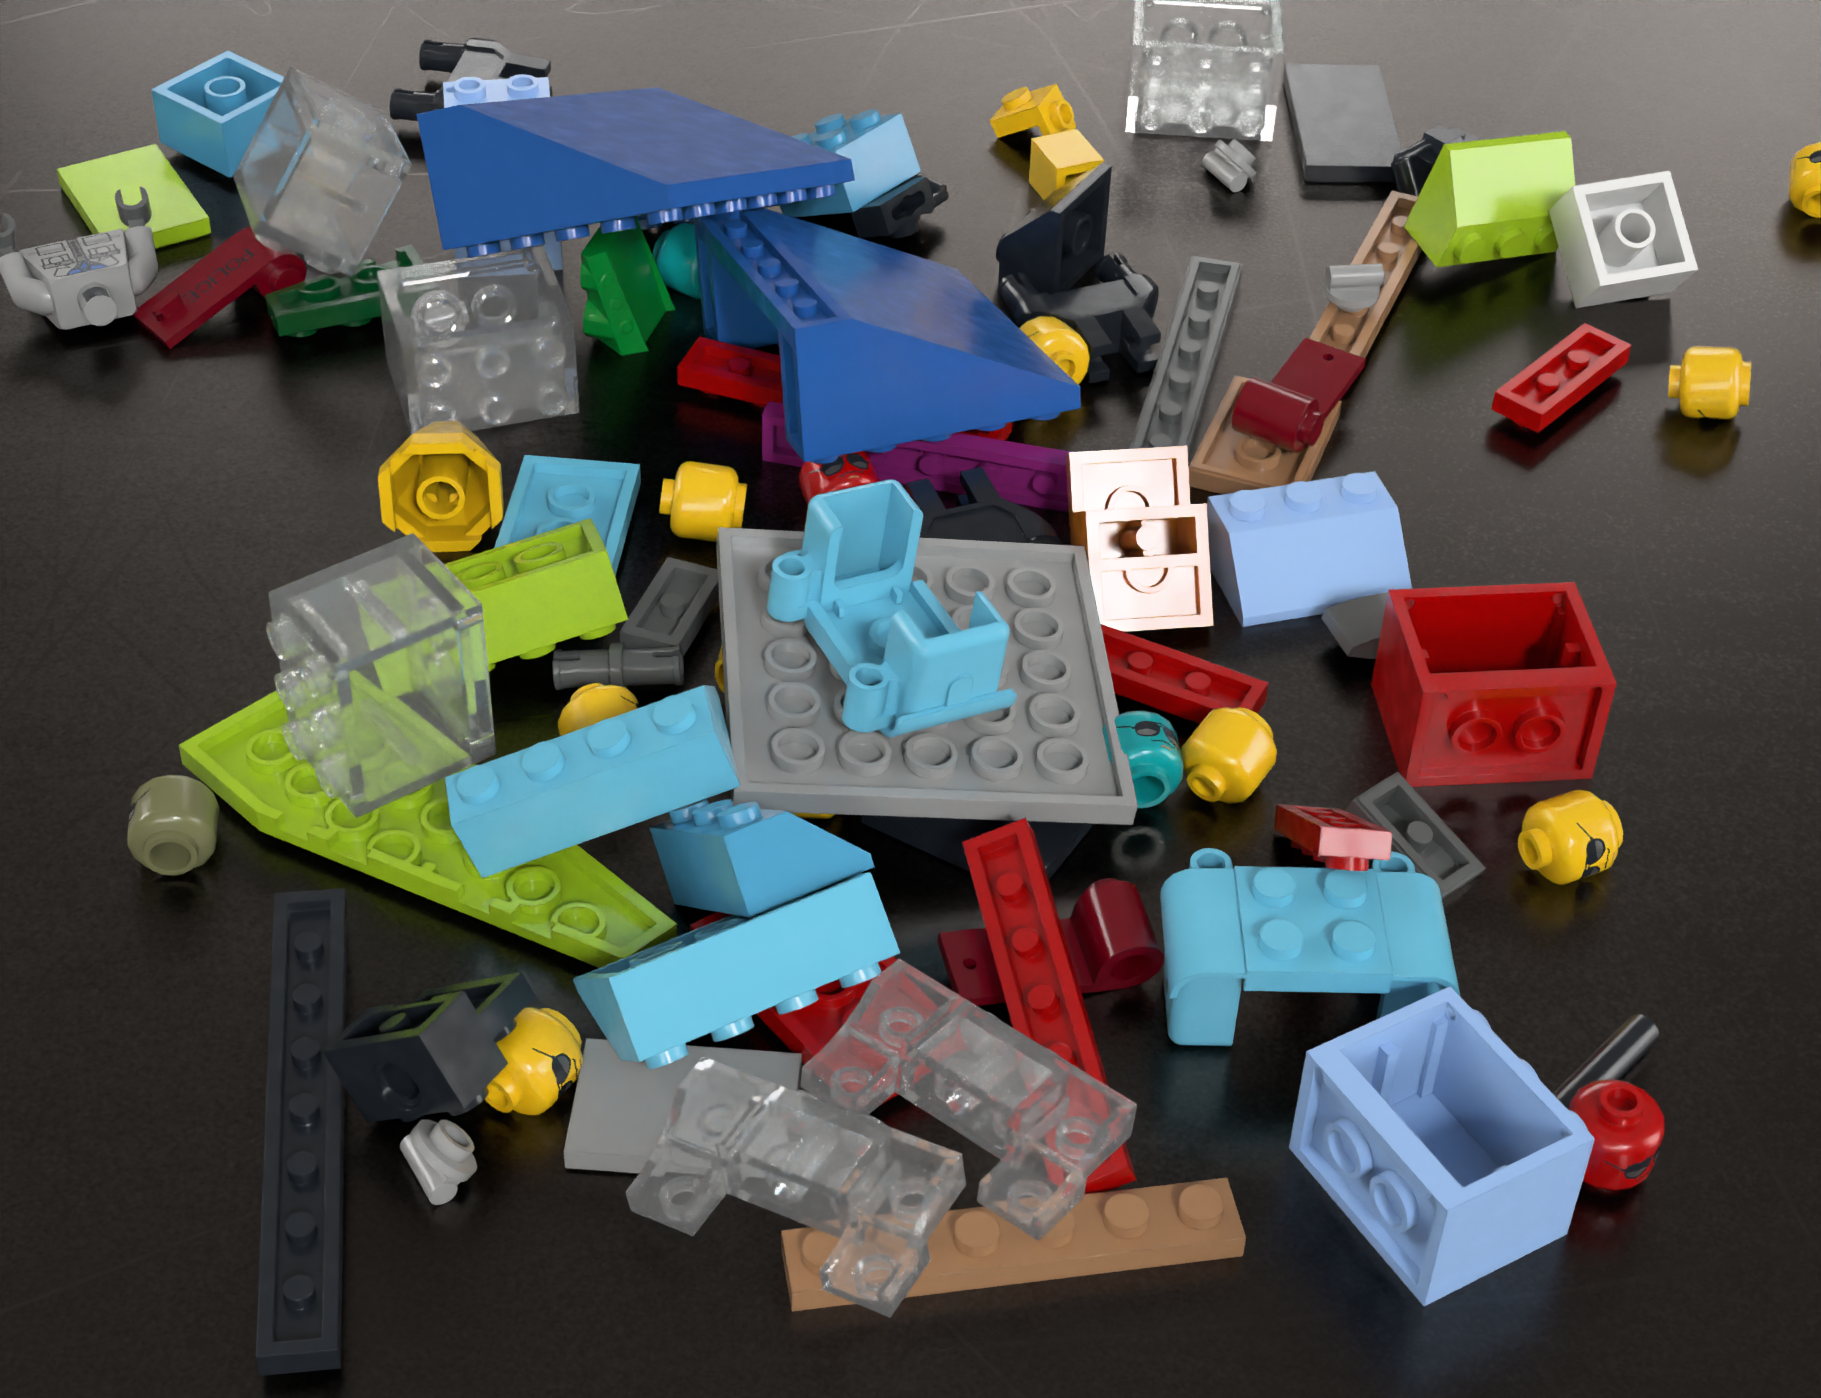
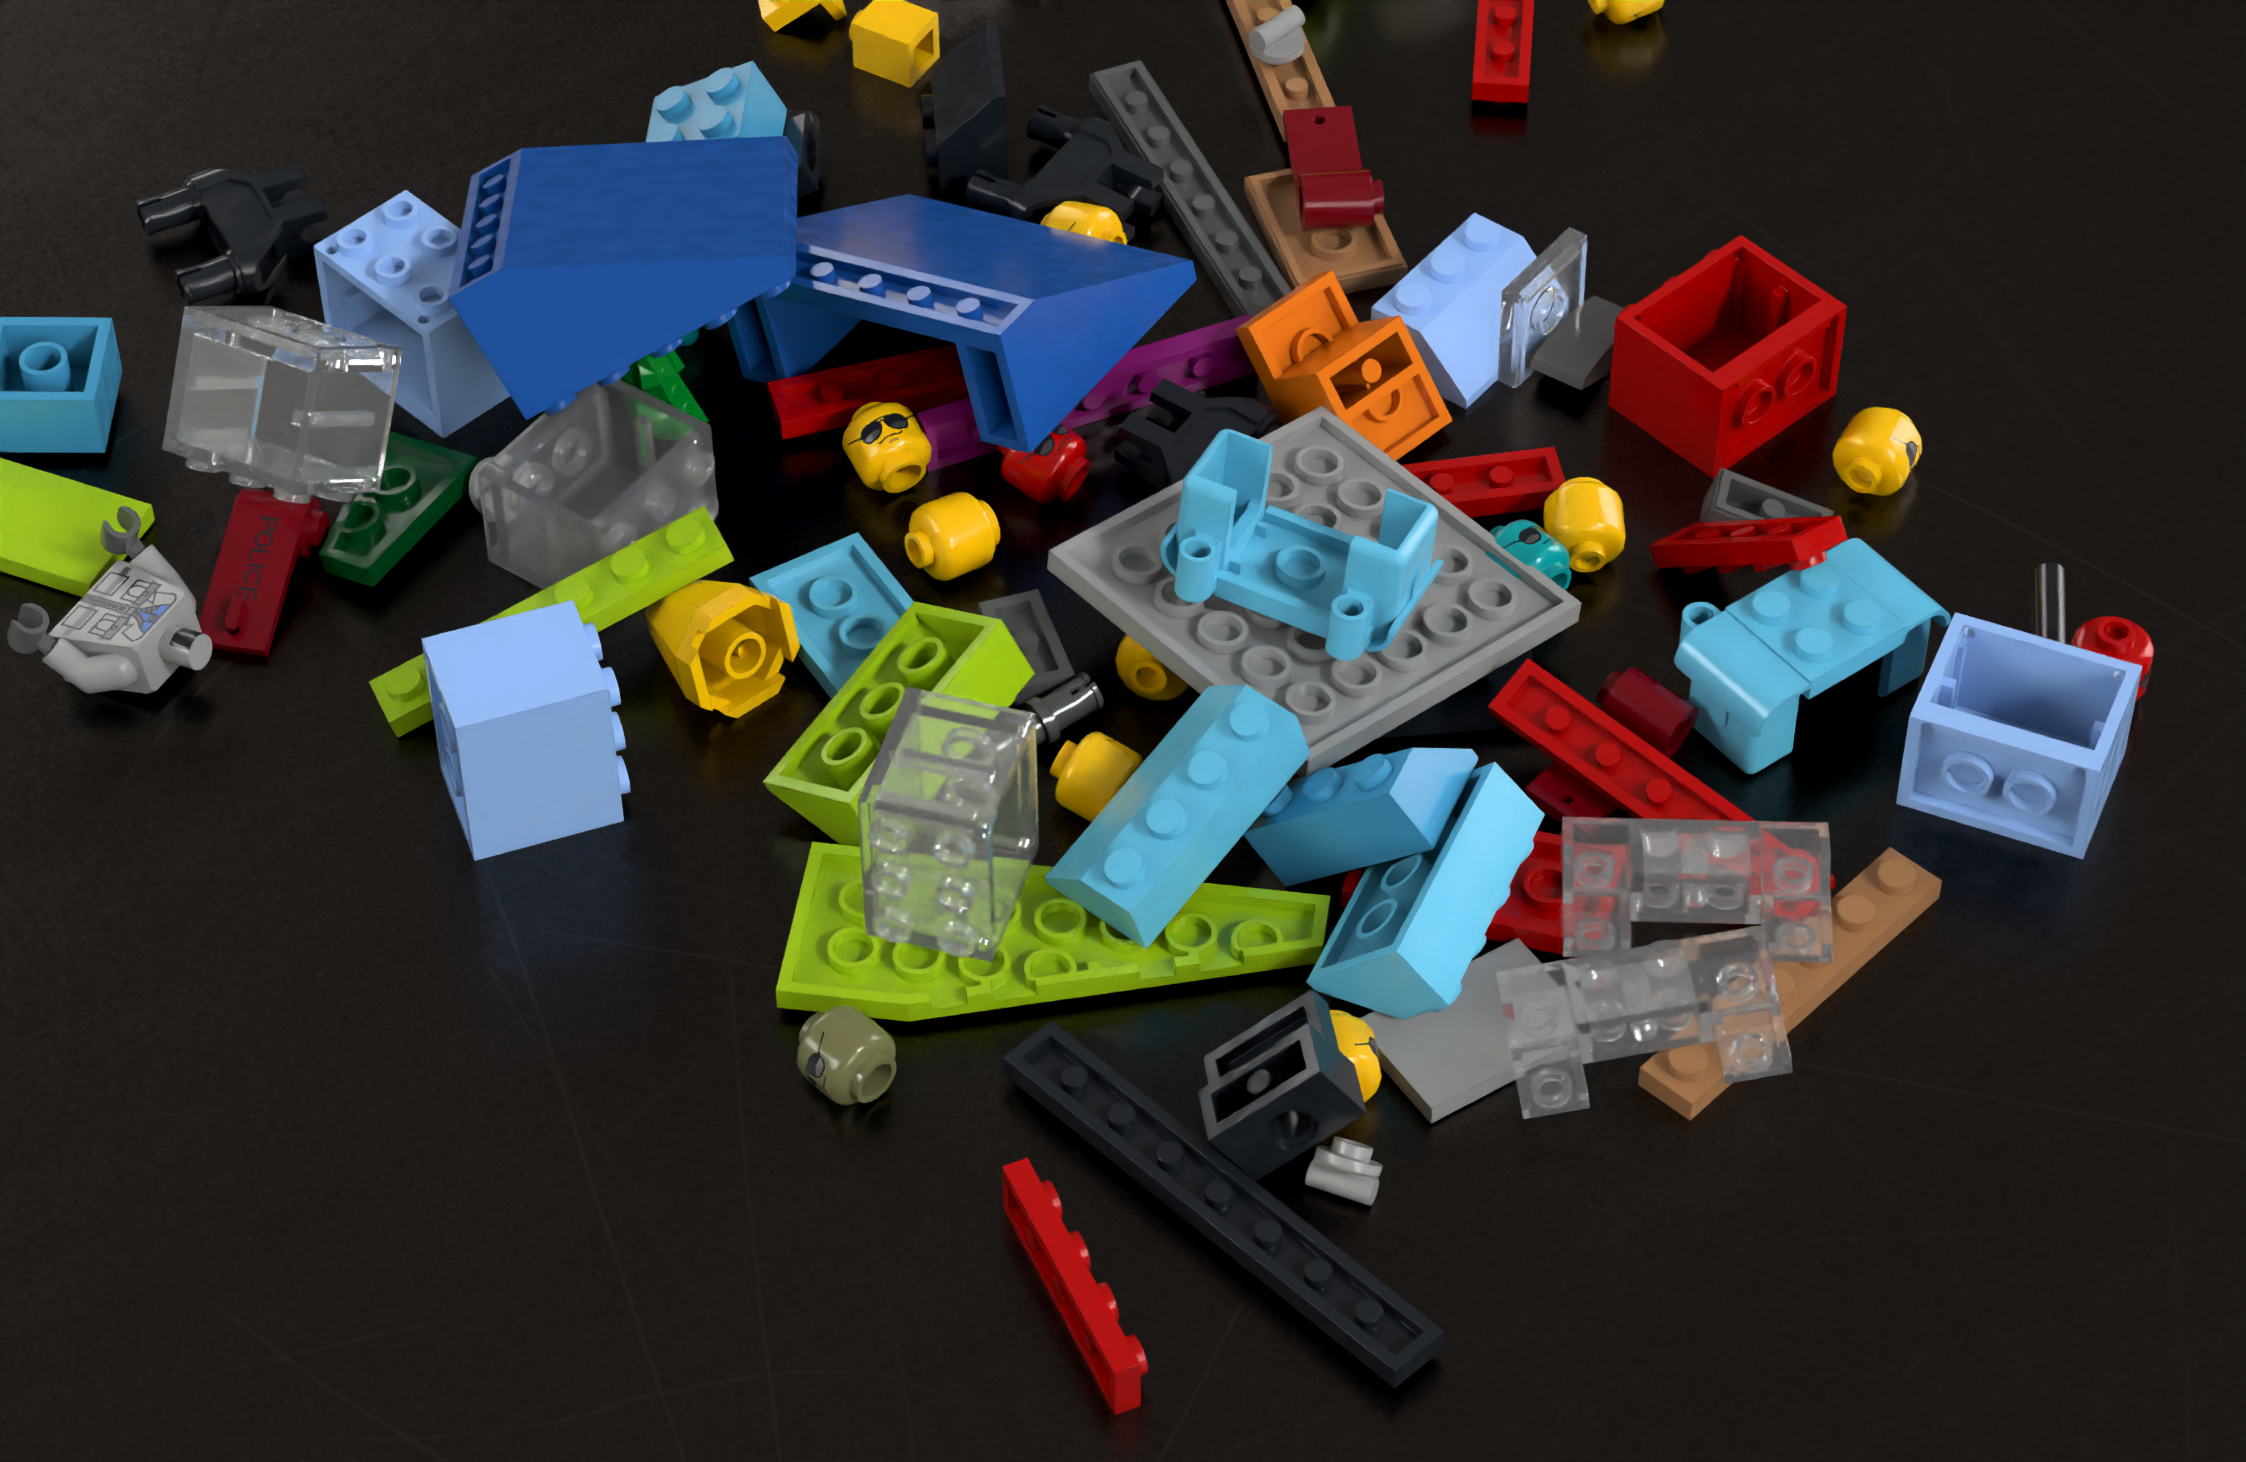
camera: 35 degrees left, 5 degrees up
none -> lime plate [369,506,734,738]
none -> light blue container [422,600,631,861]
none -> yellow head [842,402,932,493]
none -> red plate [1002,1157,1148,1415]
none -> clear tile [1498,227,1587,388]

